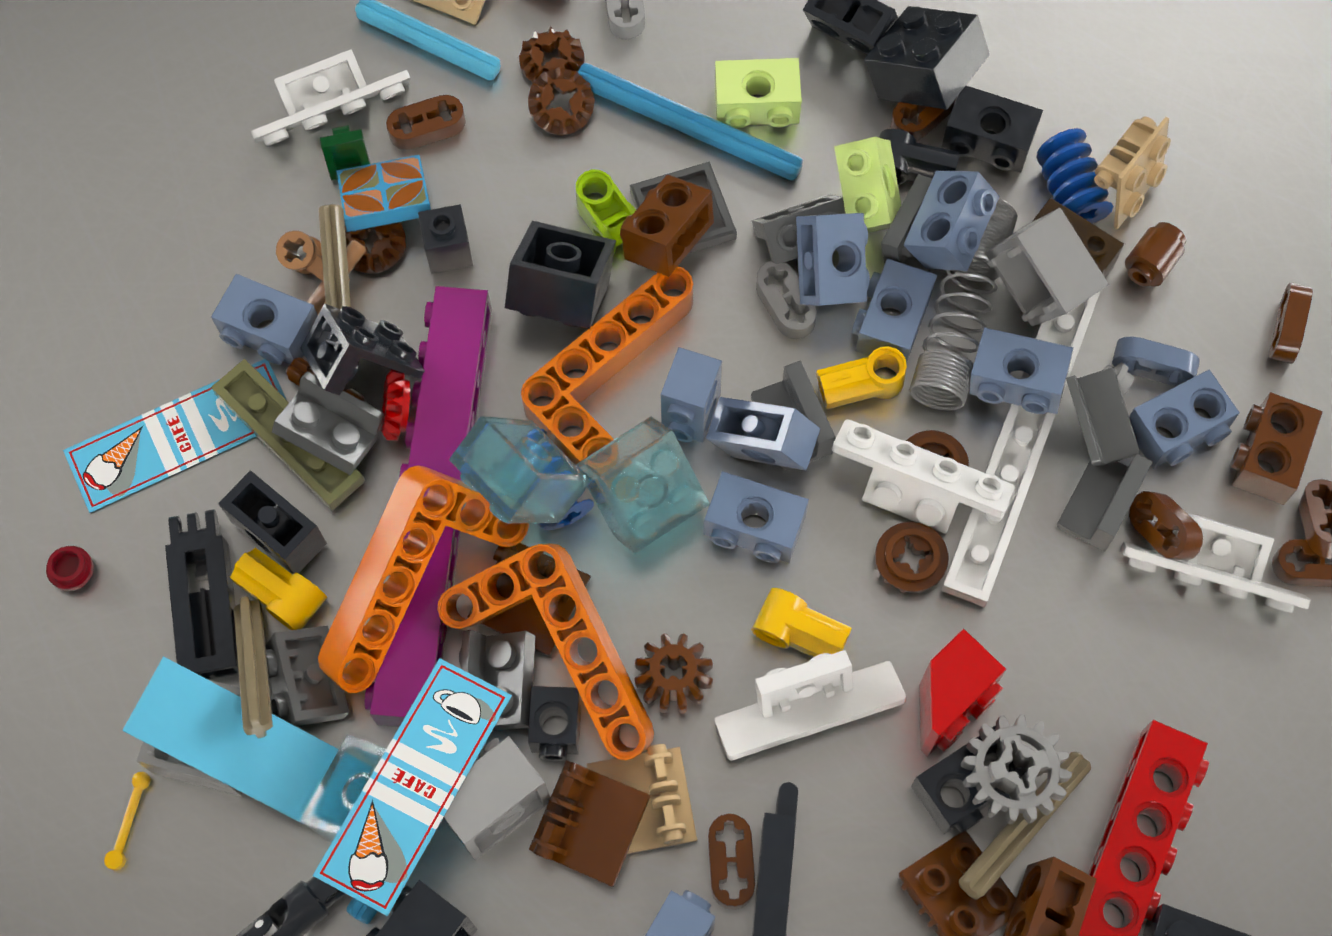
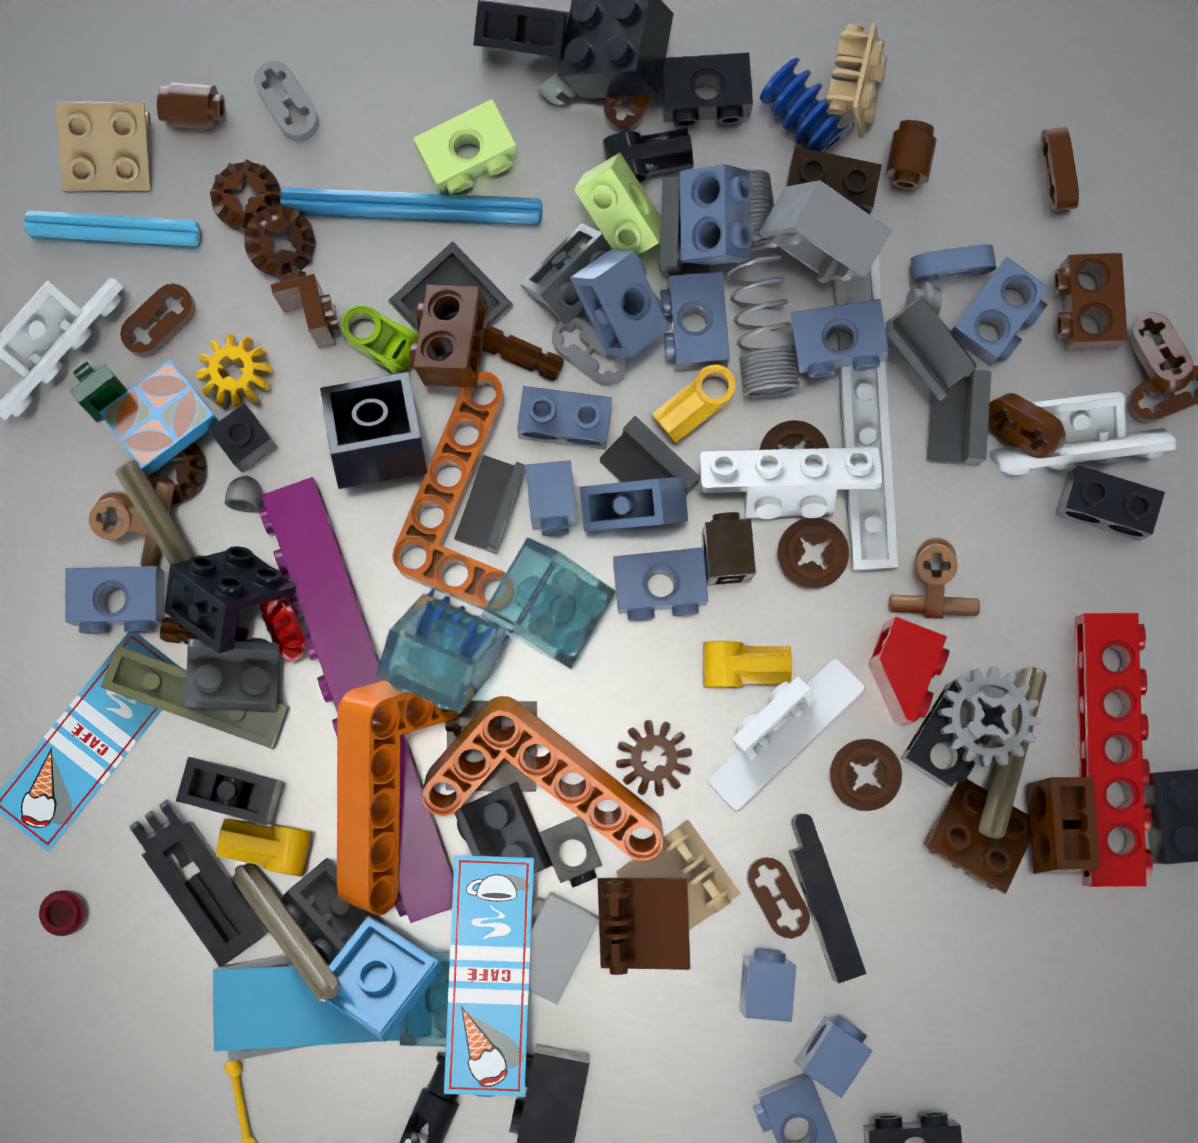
camera: 30 degrees left, 15 degrees up
none -> yellow gear [196,334,273,409]
none -> light grey hinge [224,476,262,512]
none -> reddish brown bracket [270,271,341,348]
none -> tile [326,915,443,1042]
none -> dark grey panel [454,455,526,555]
none -> reddish brown axle [482,326,564,381]
none -> sand blue brick [517,386,612,450]
none -> light grey hinge [538,69,576,105]
none -> dark brown brick [701,512,756,586]
none -> reddish brown gear [830,739,902,811]
none -> medium nougat piece [889,538,980,619]
none -> black brick [1055,465,1165,541]

